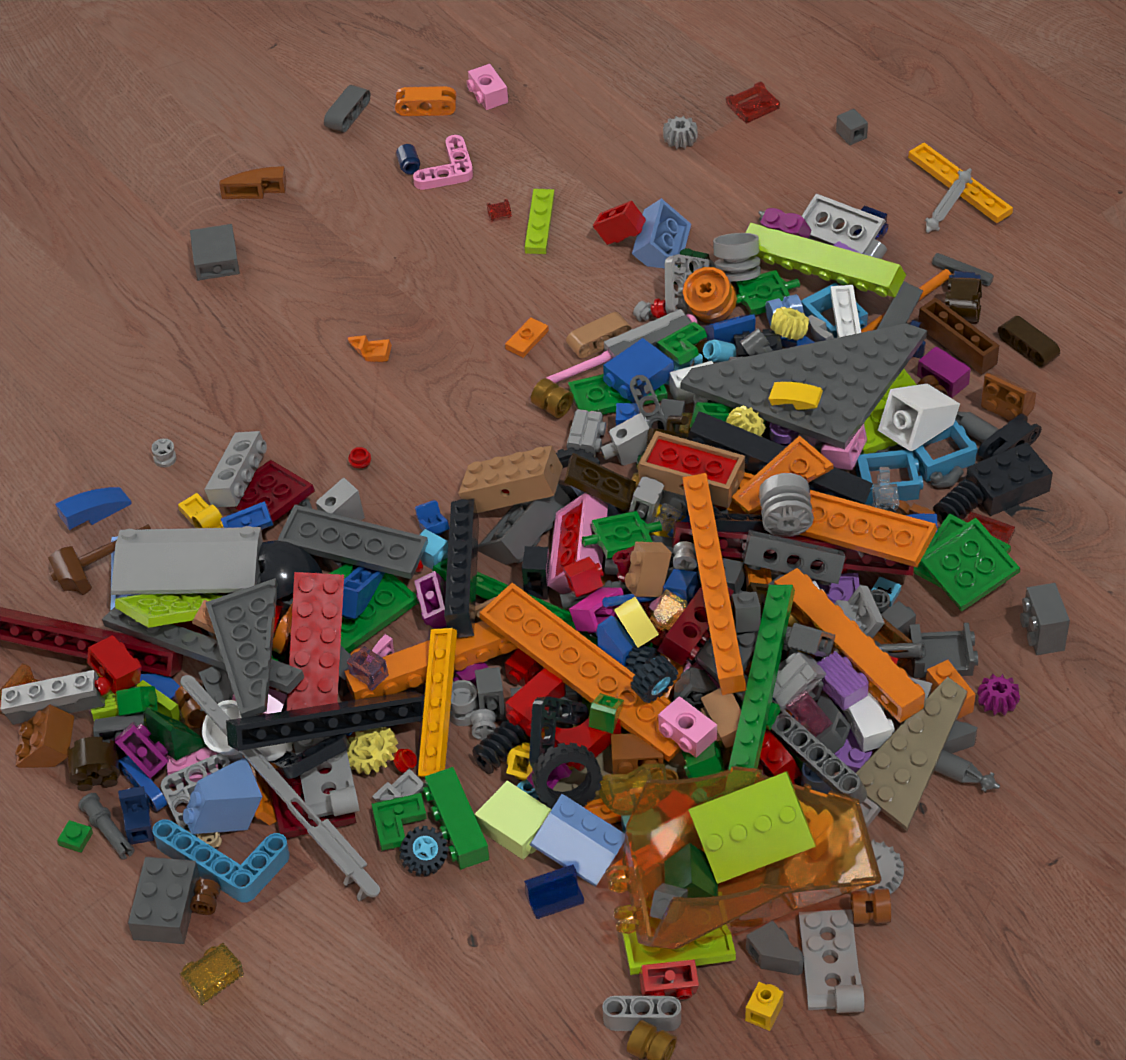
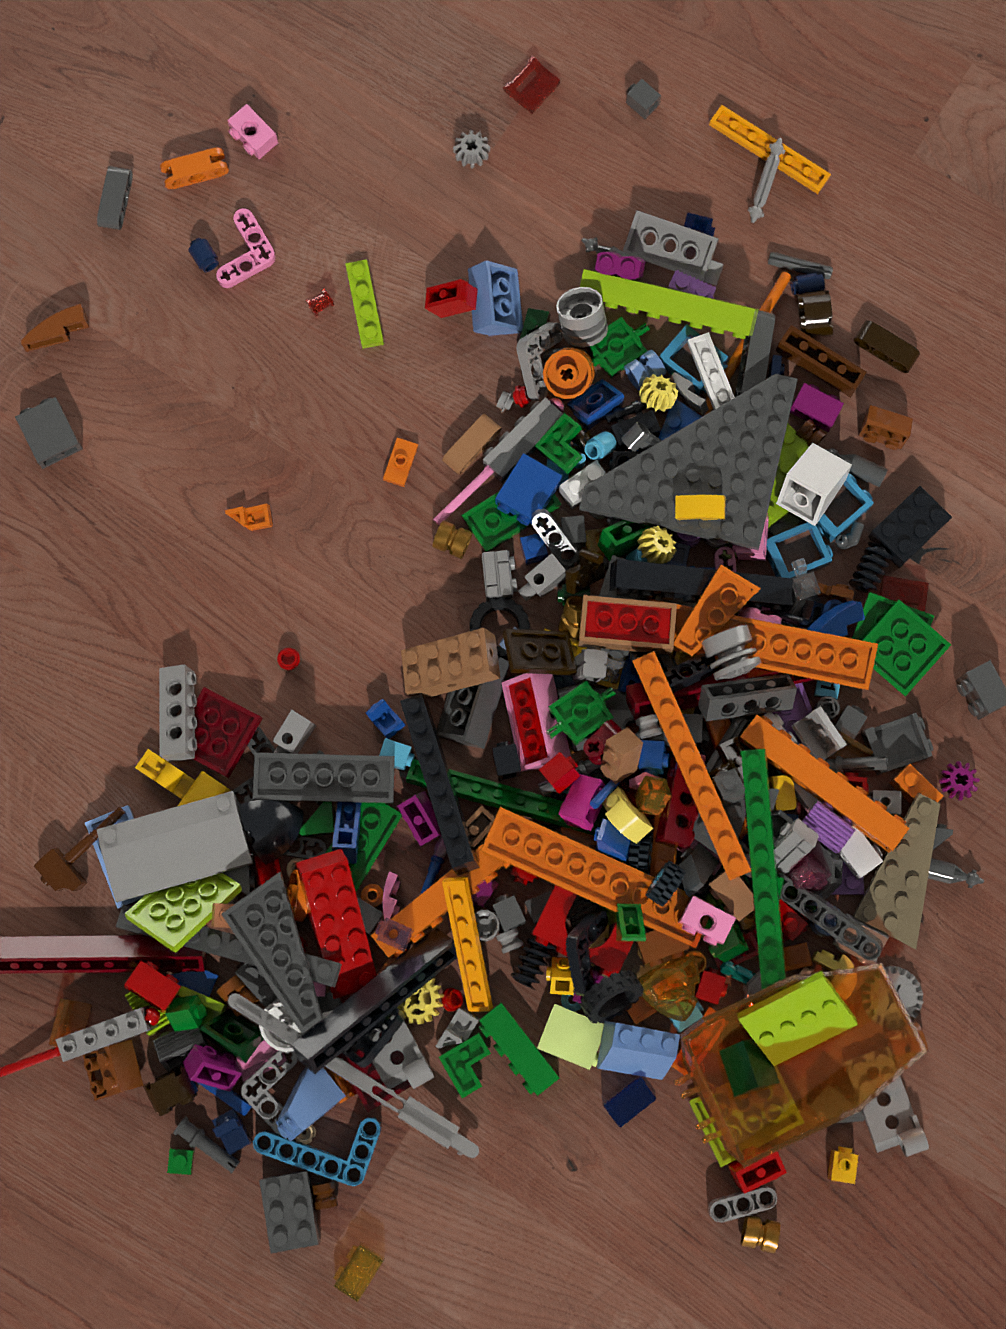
camera: 20 degrees left, 30 degrees up
blue slope [55,487,132,530] -> none
light grey wheel [151,438,177,467] -> none
blue plate [221,501,274,530] -> none
black wheel [399,826,448,876] -> none
dark grey brick [650,883,688,923] -> none
dark grey brick [786,623,835,658] -> none
black piece [978,414,1042,460] -> none

